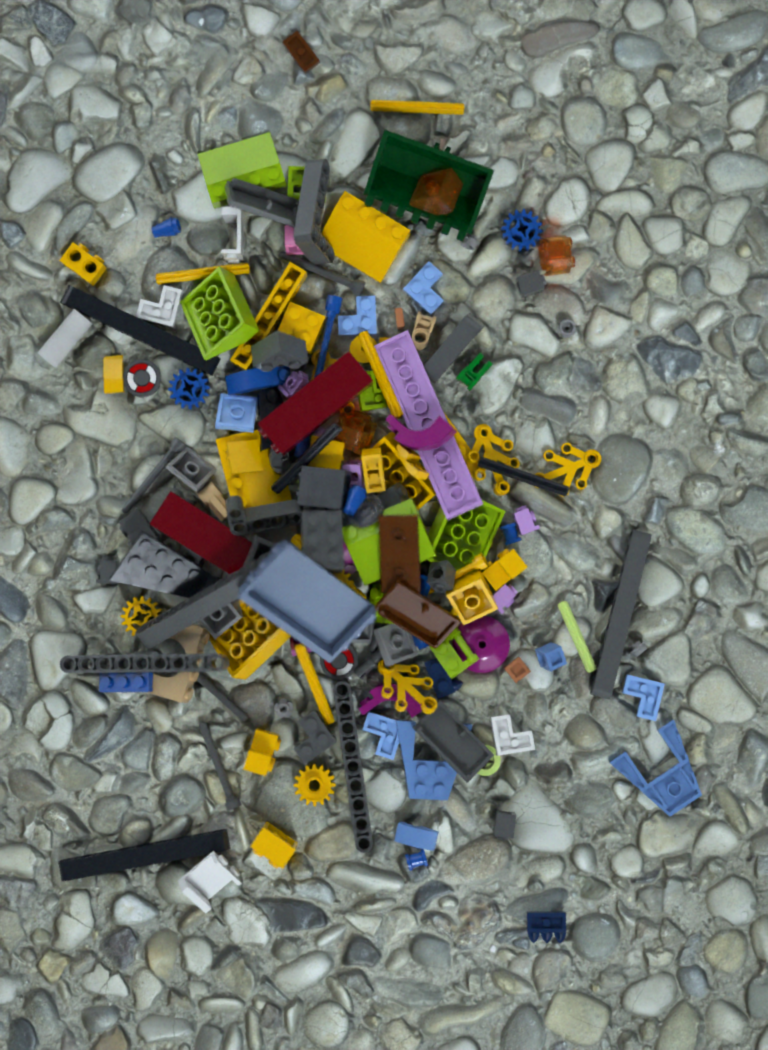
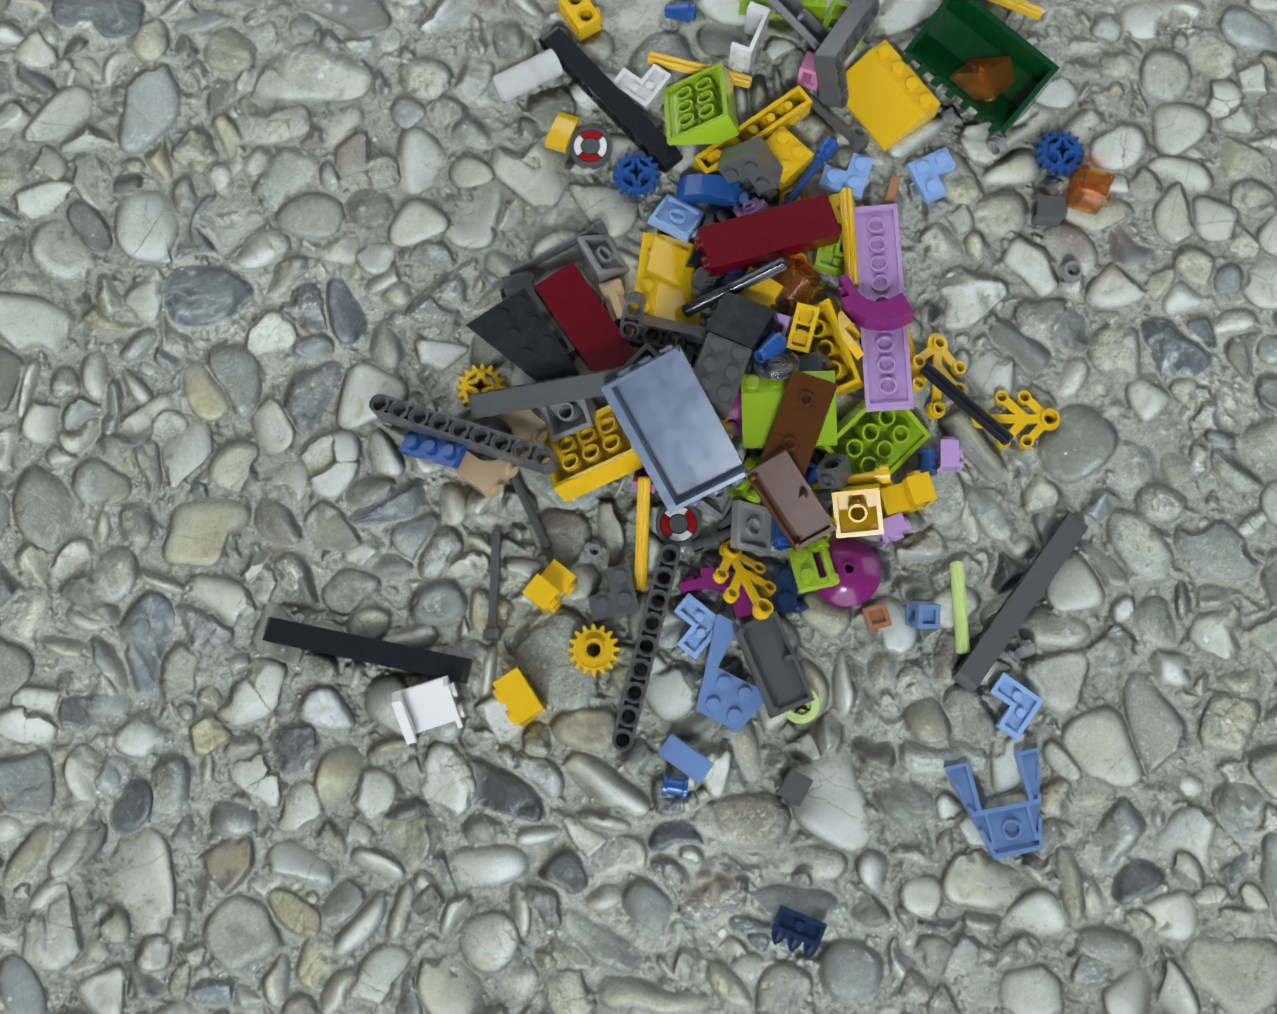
camera: 25 degrees right, 10 degrees down
dark grey brick [96,556,119,584] -> none
tan piece [411,311,437,351] -> none
dark grey beam [424,313,485,383] -> none
green piece [455,352,493,391] -> none
white plate [490,714,535,756] -> none

